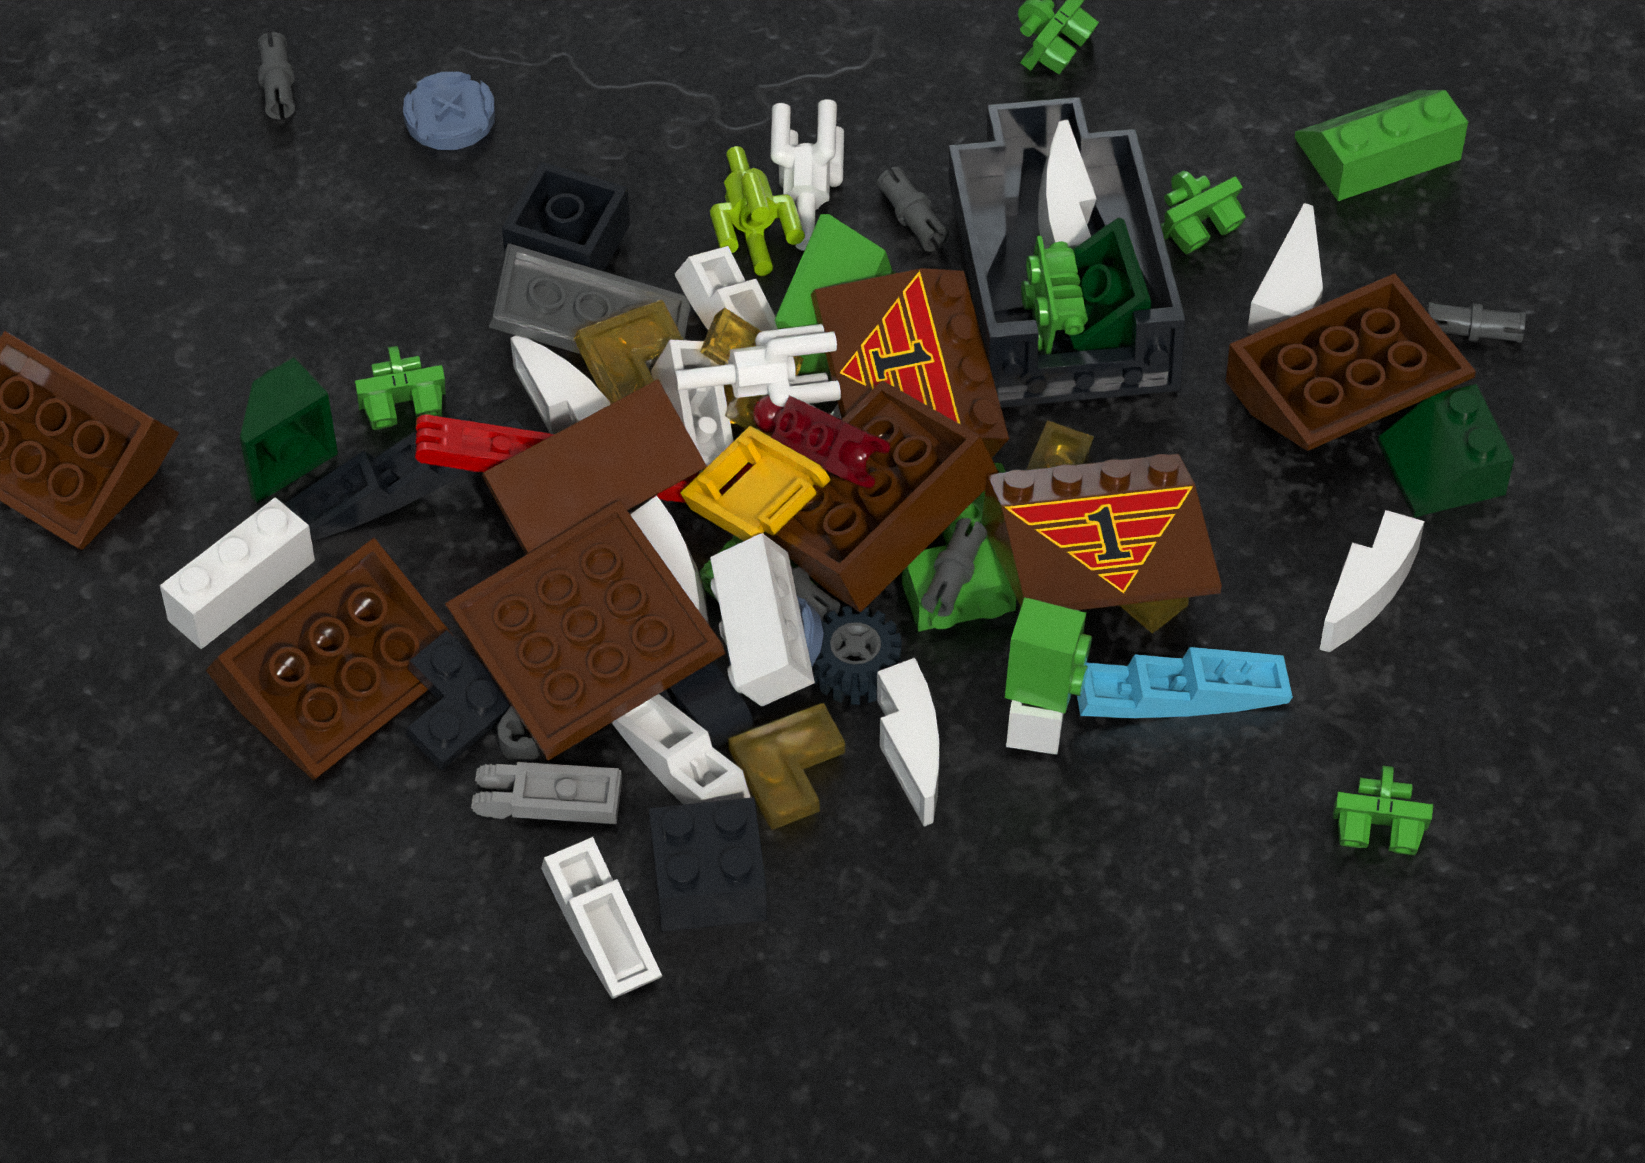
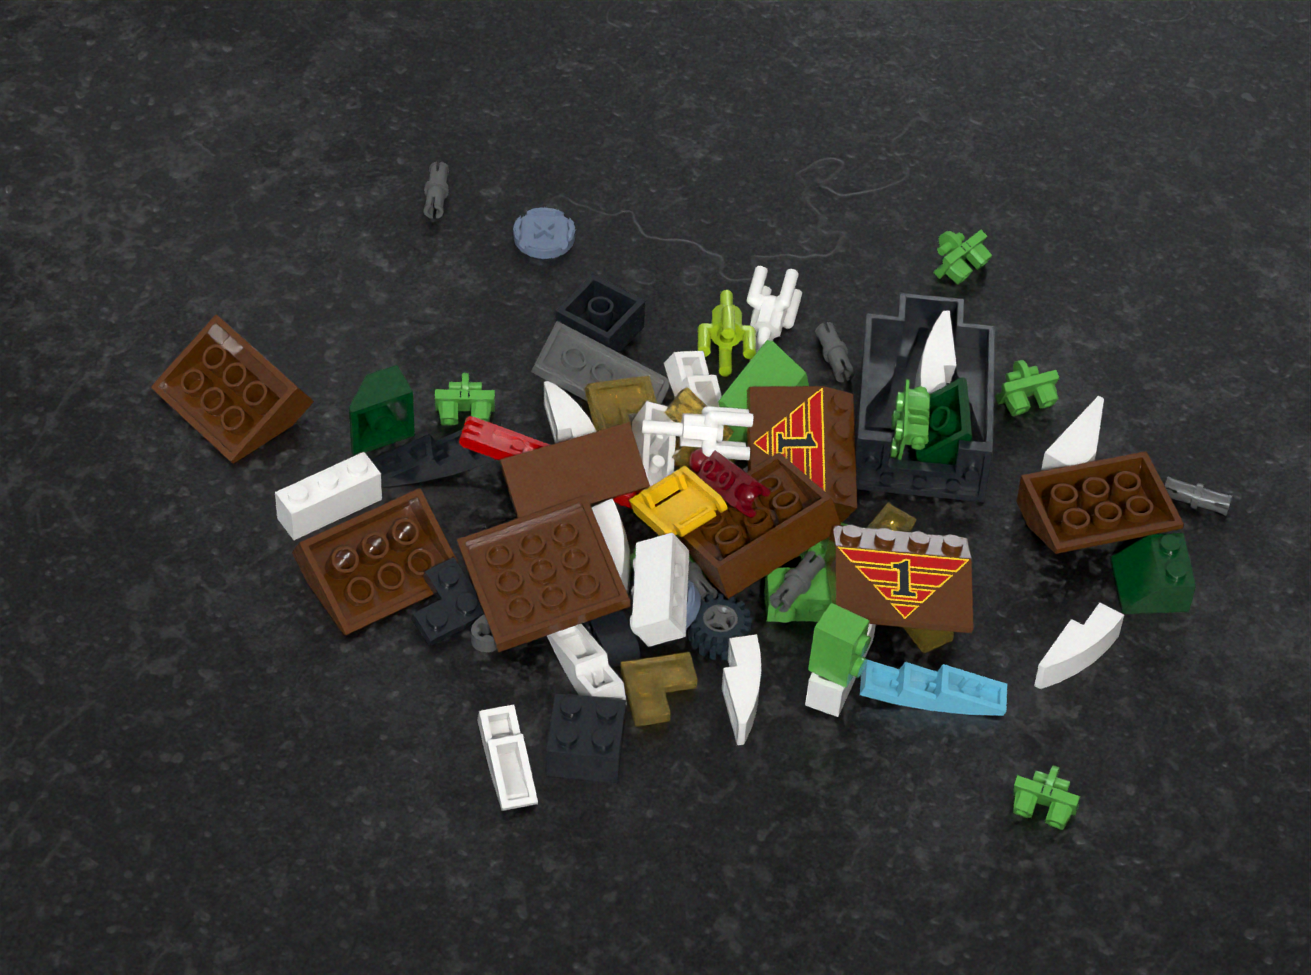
camera: 10 degrees right, 5 degrees down
light grey hinge [471,762,622,824] -> none
bright green slope [1294,90,1468,201] -> none

